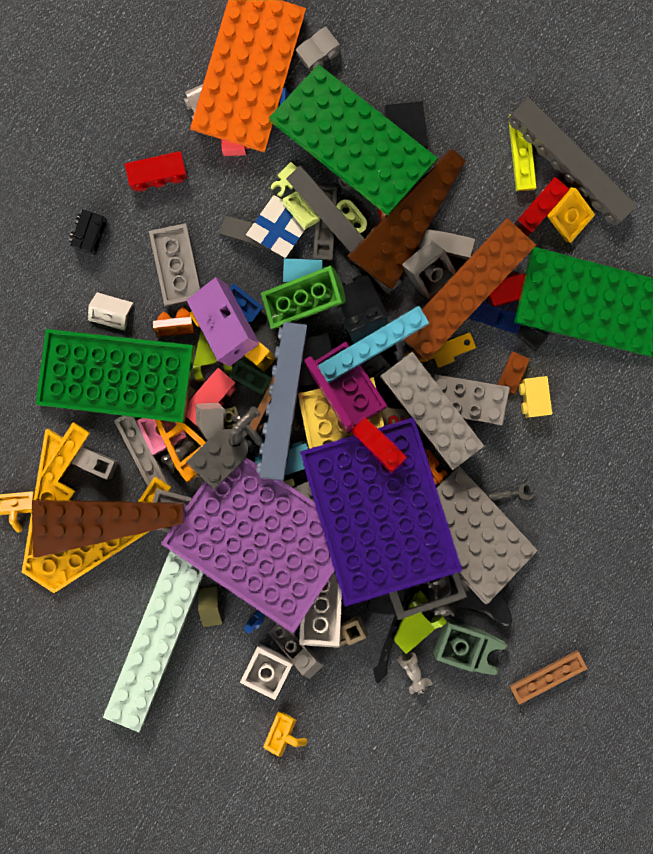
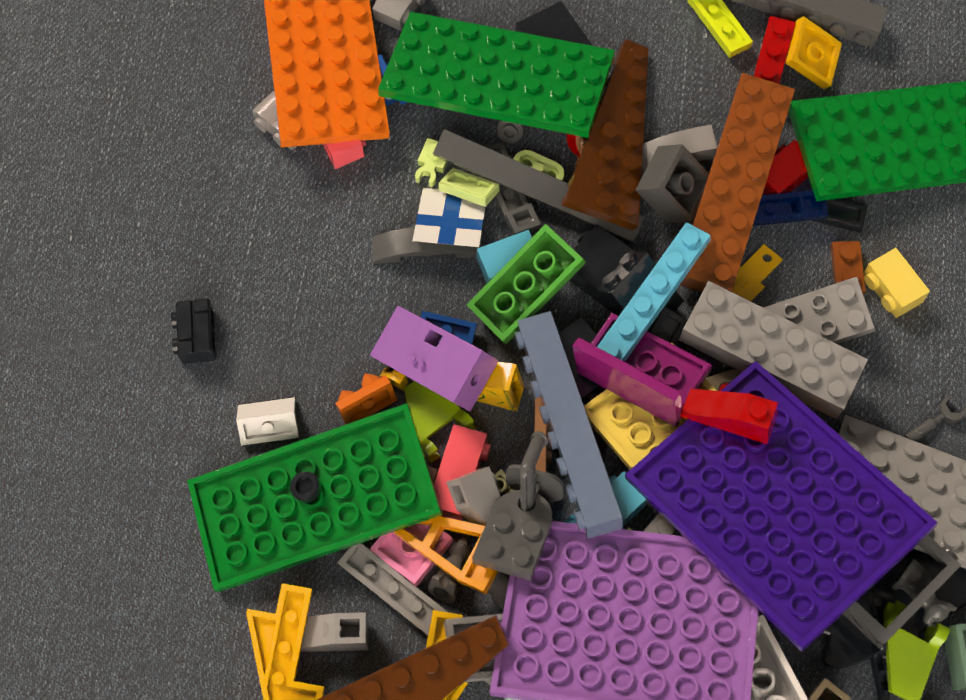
camera: 20 degrees left, 20 degrees down
red brick [124,151,188,192] -> none
light grey plate [149,223,201,306] -> none
clear green brick [229,360,272,396] -> none
none -> black tile [290,471,322,503]

